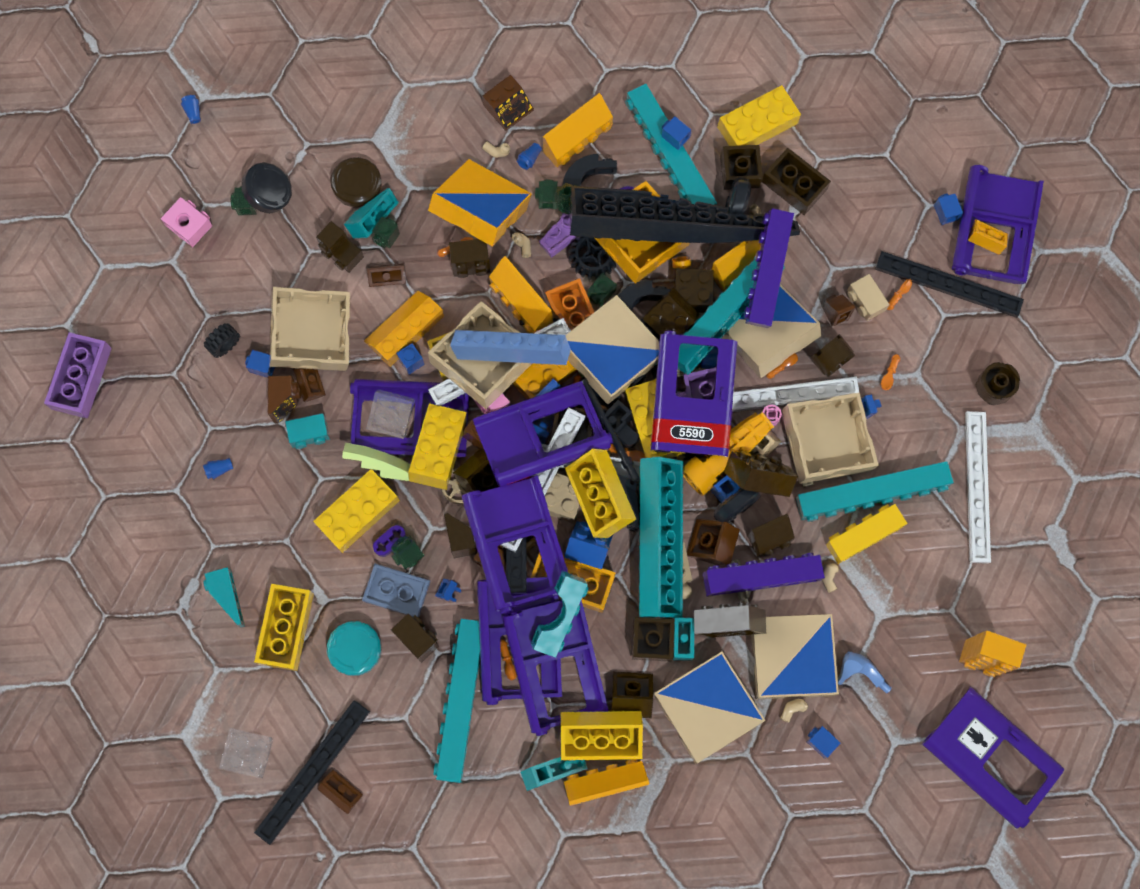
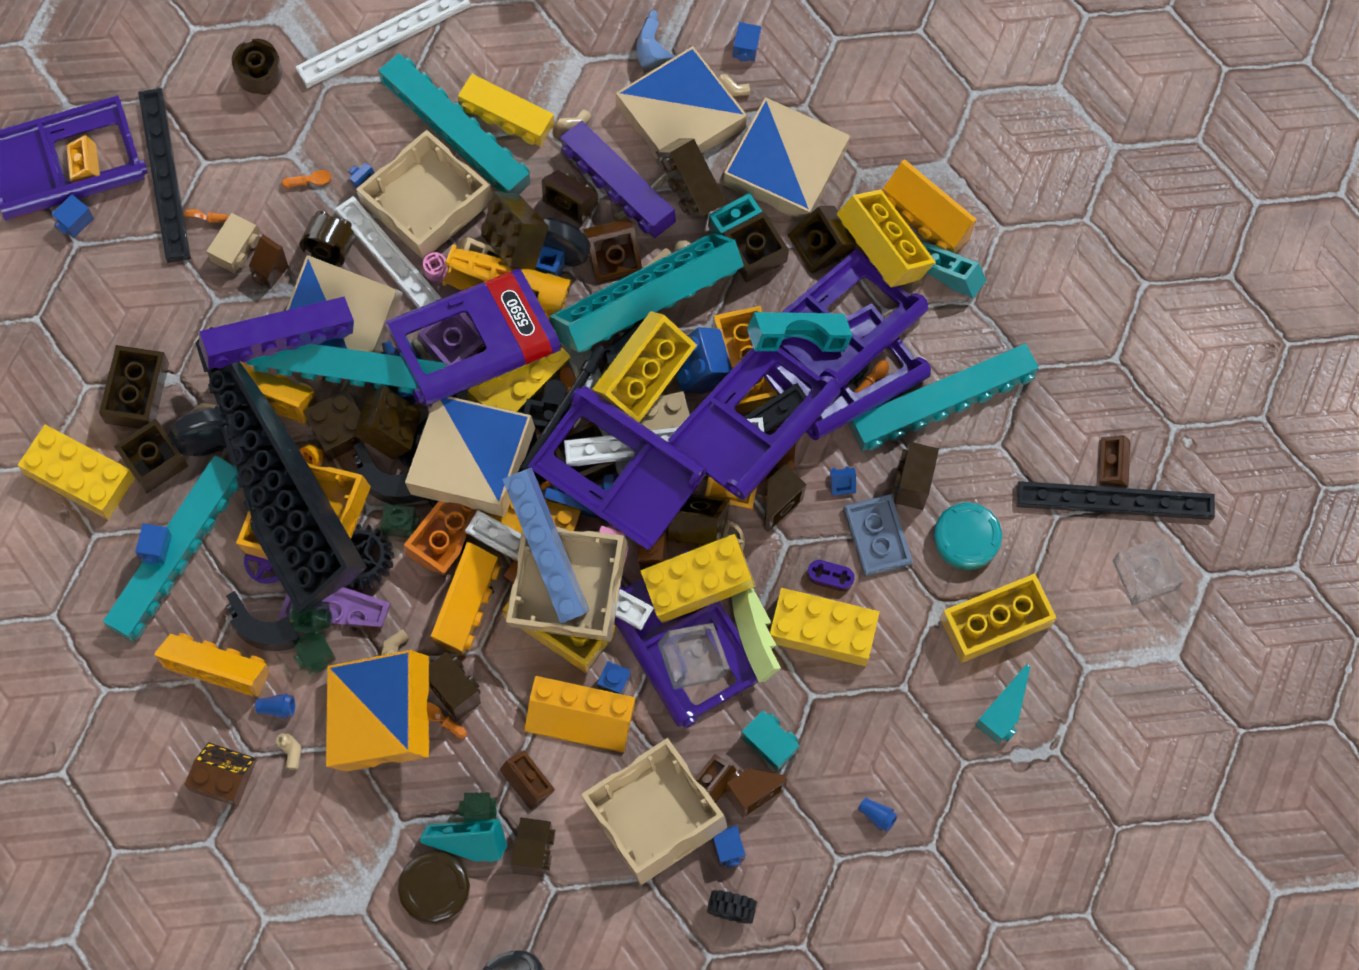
camera: 125 degrees left, 5 degrees down
clear green brick [391,536,424,569] -> none

